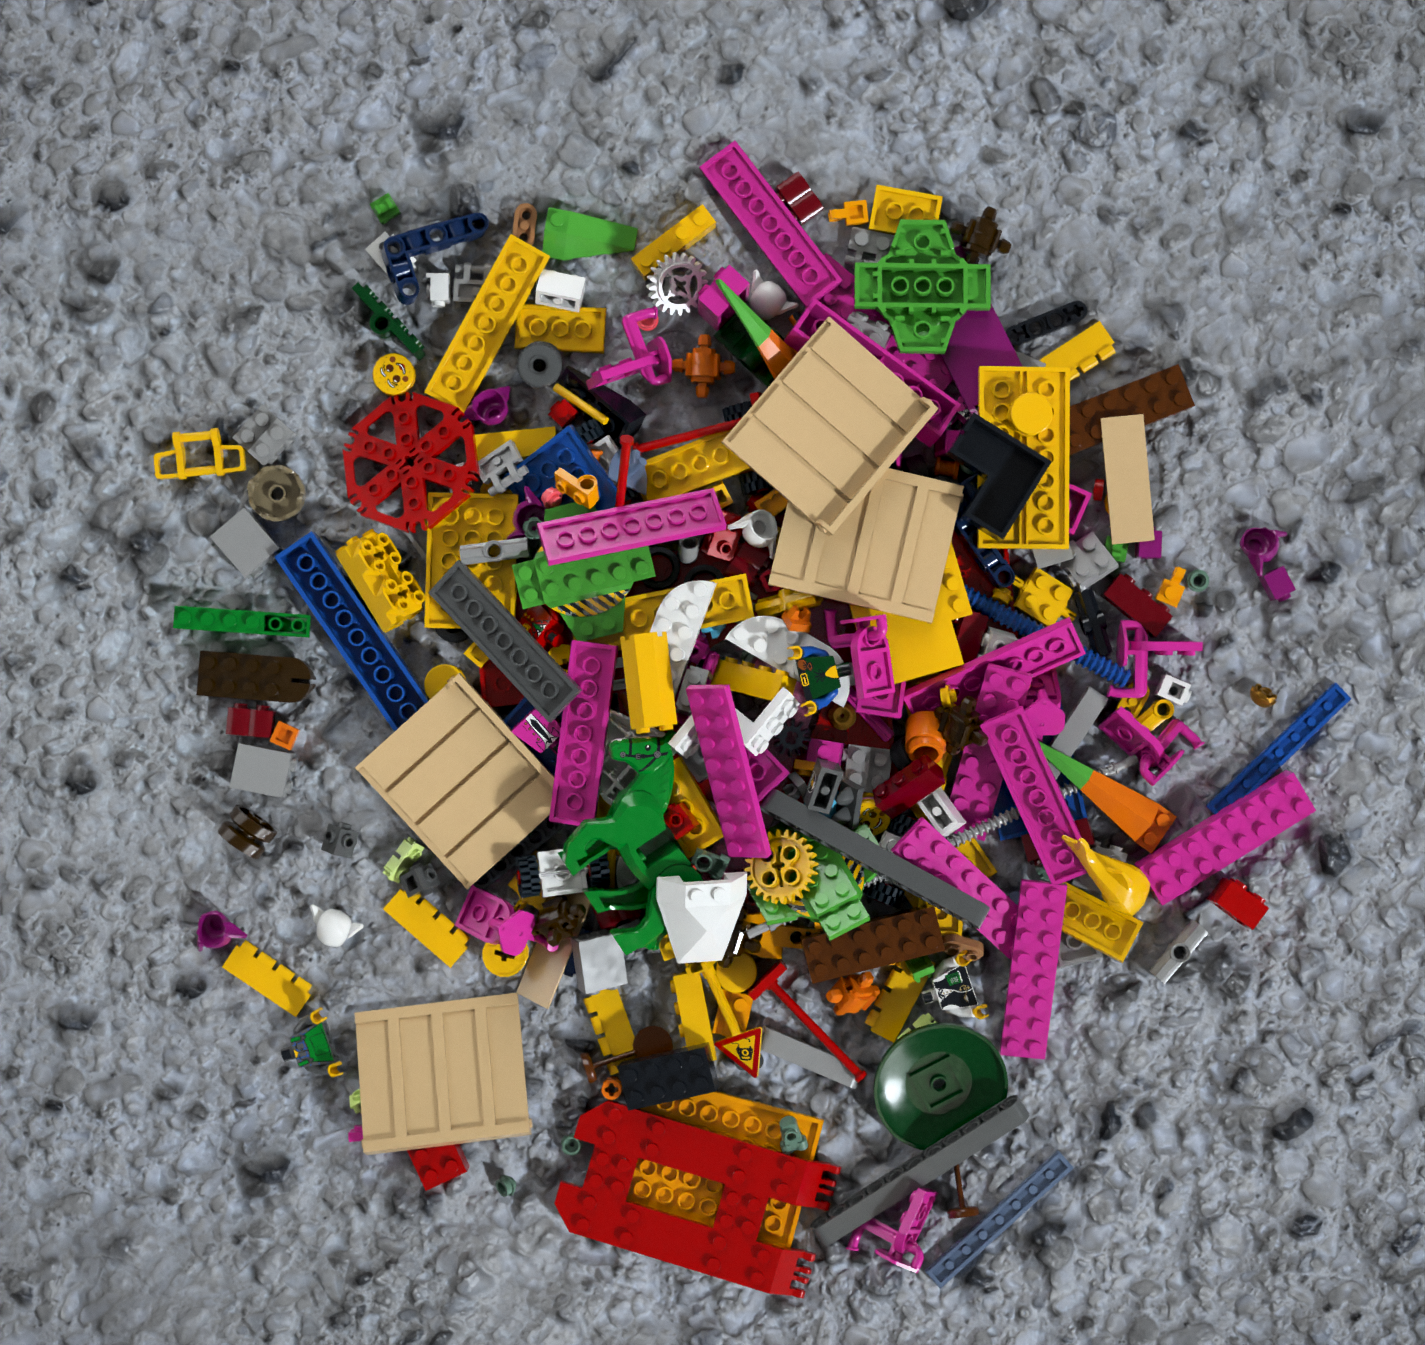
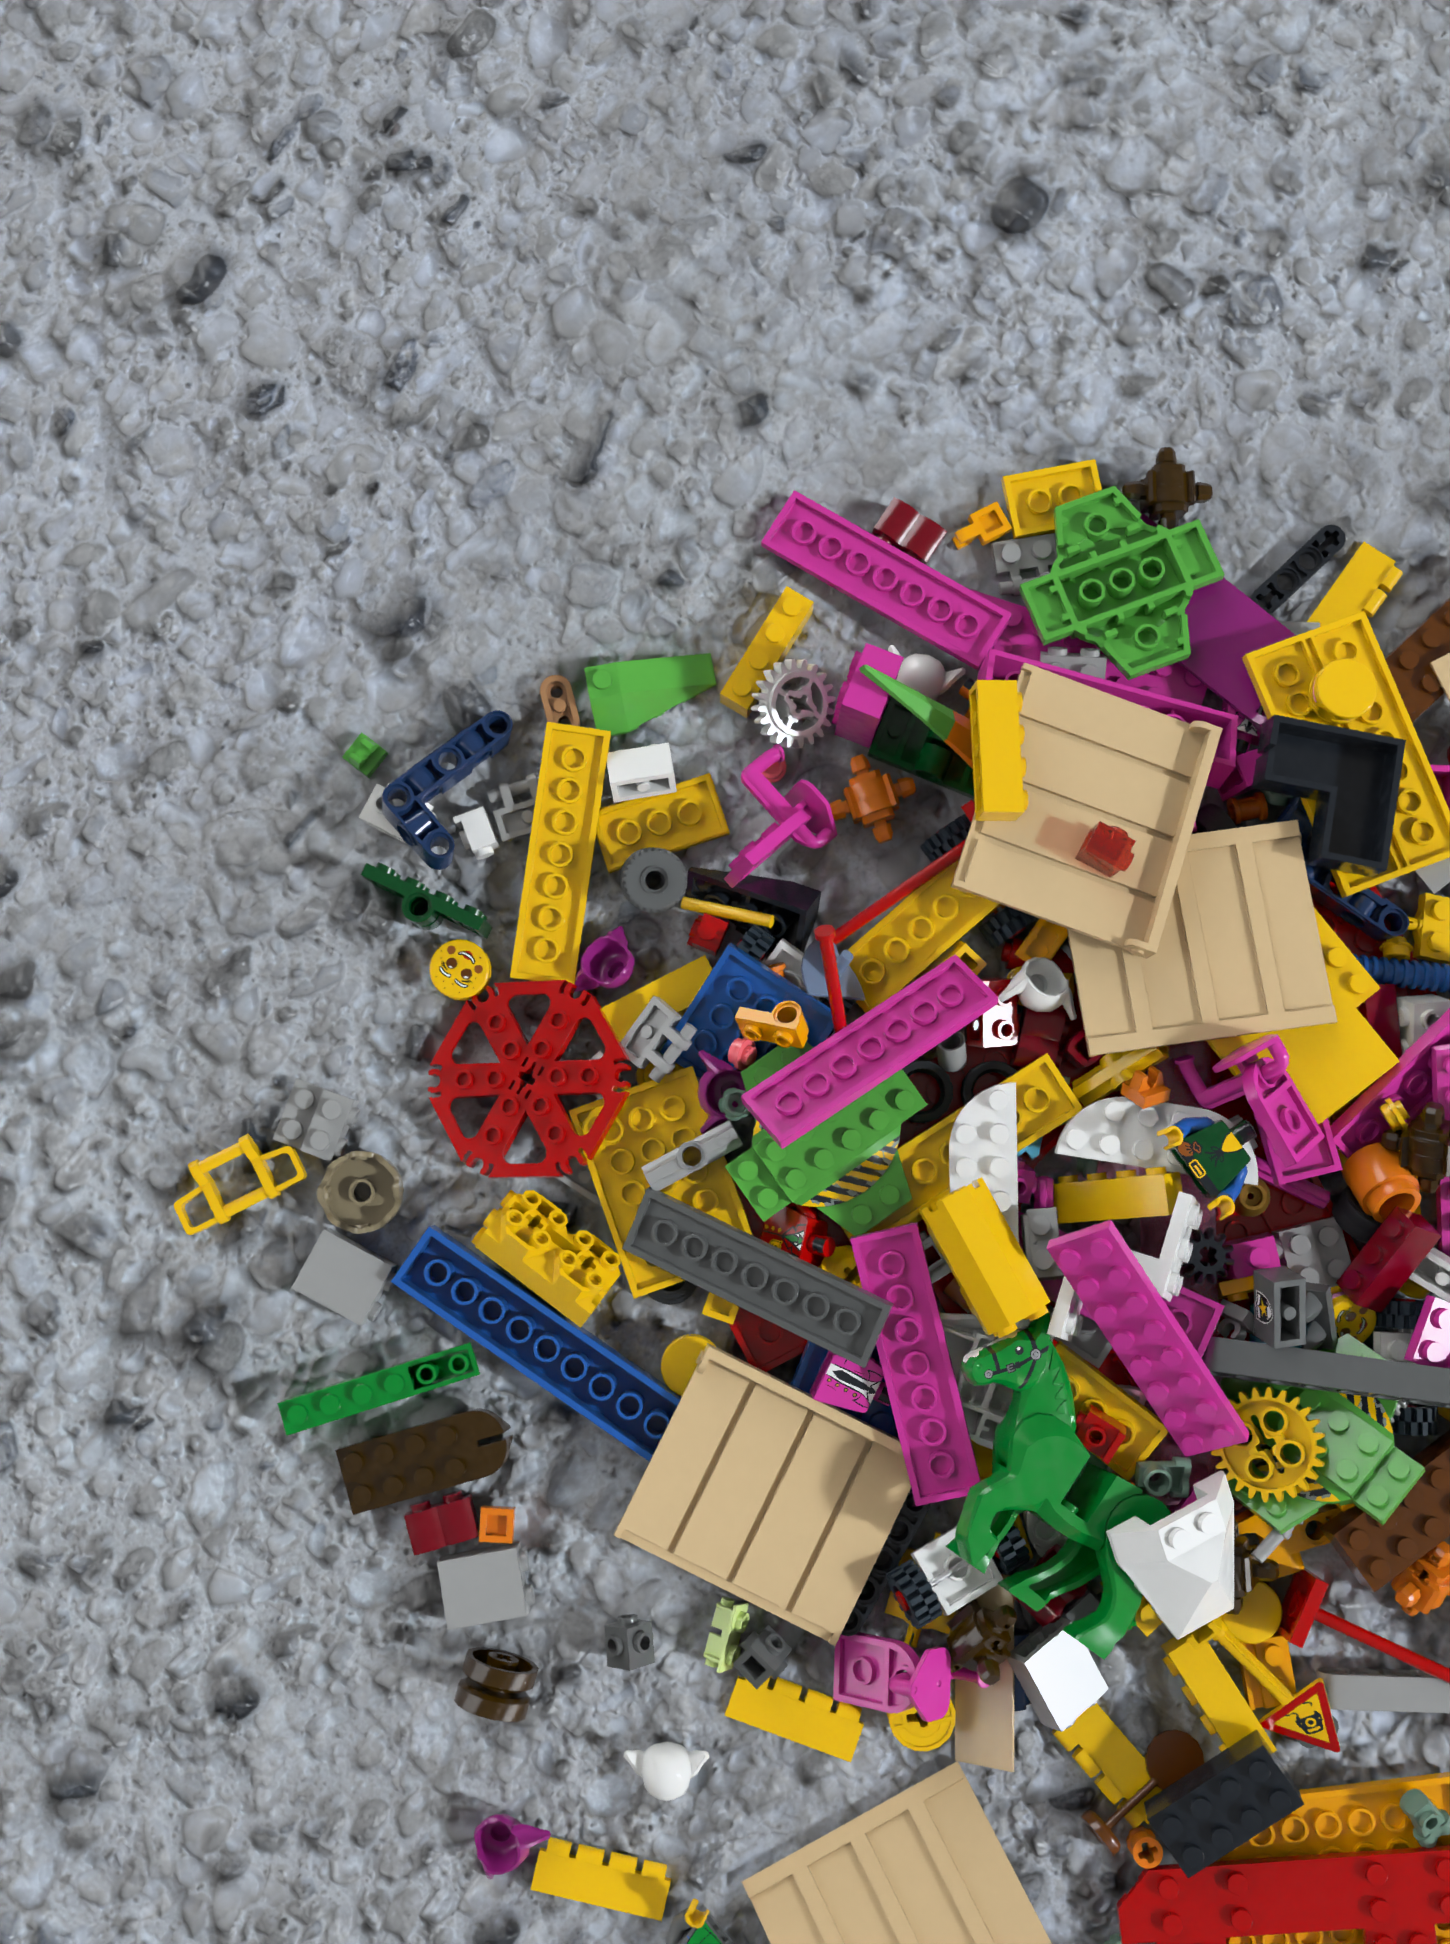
camera: 20 degrees left, 5 degrees down
none -> yellow brick [969,680,1028,821]
none -> clear red brick [1075,821,1136,878]

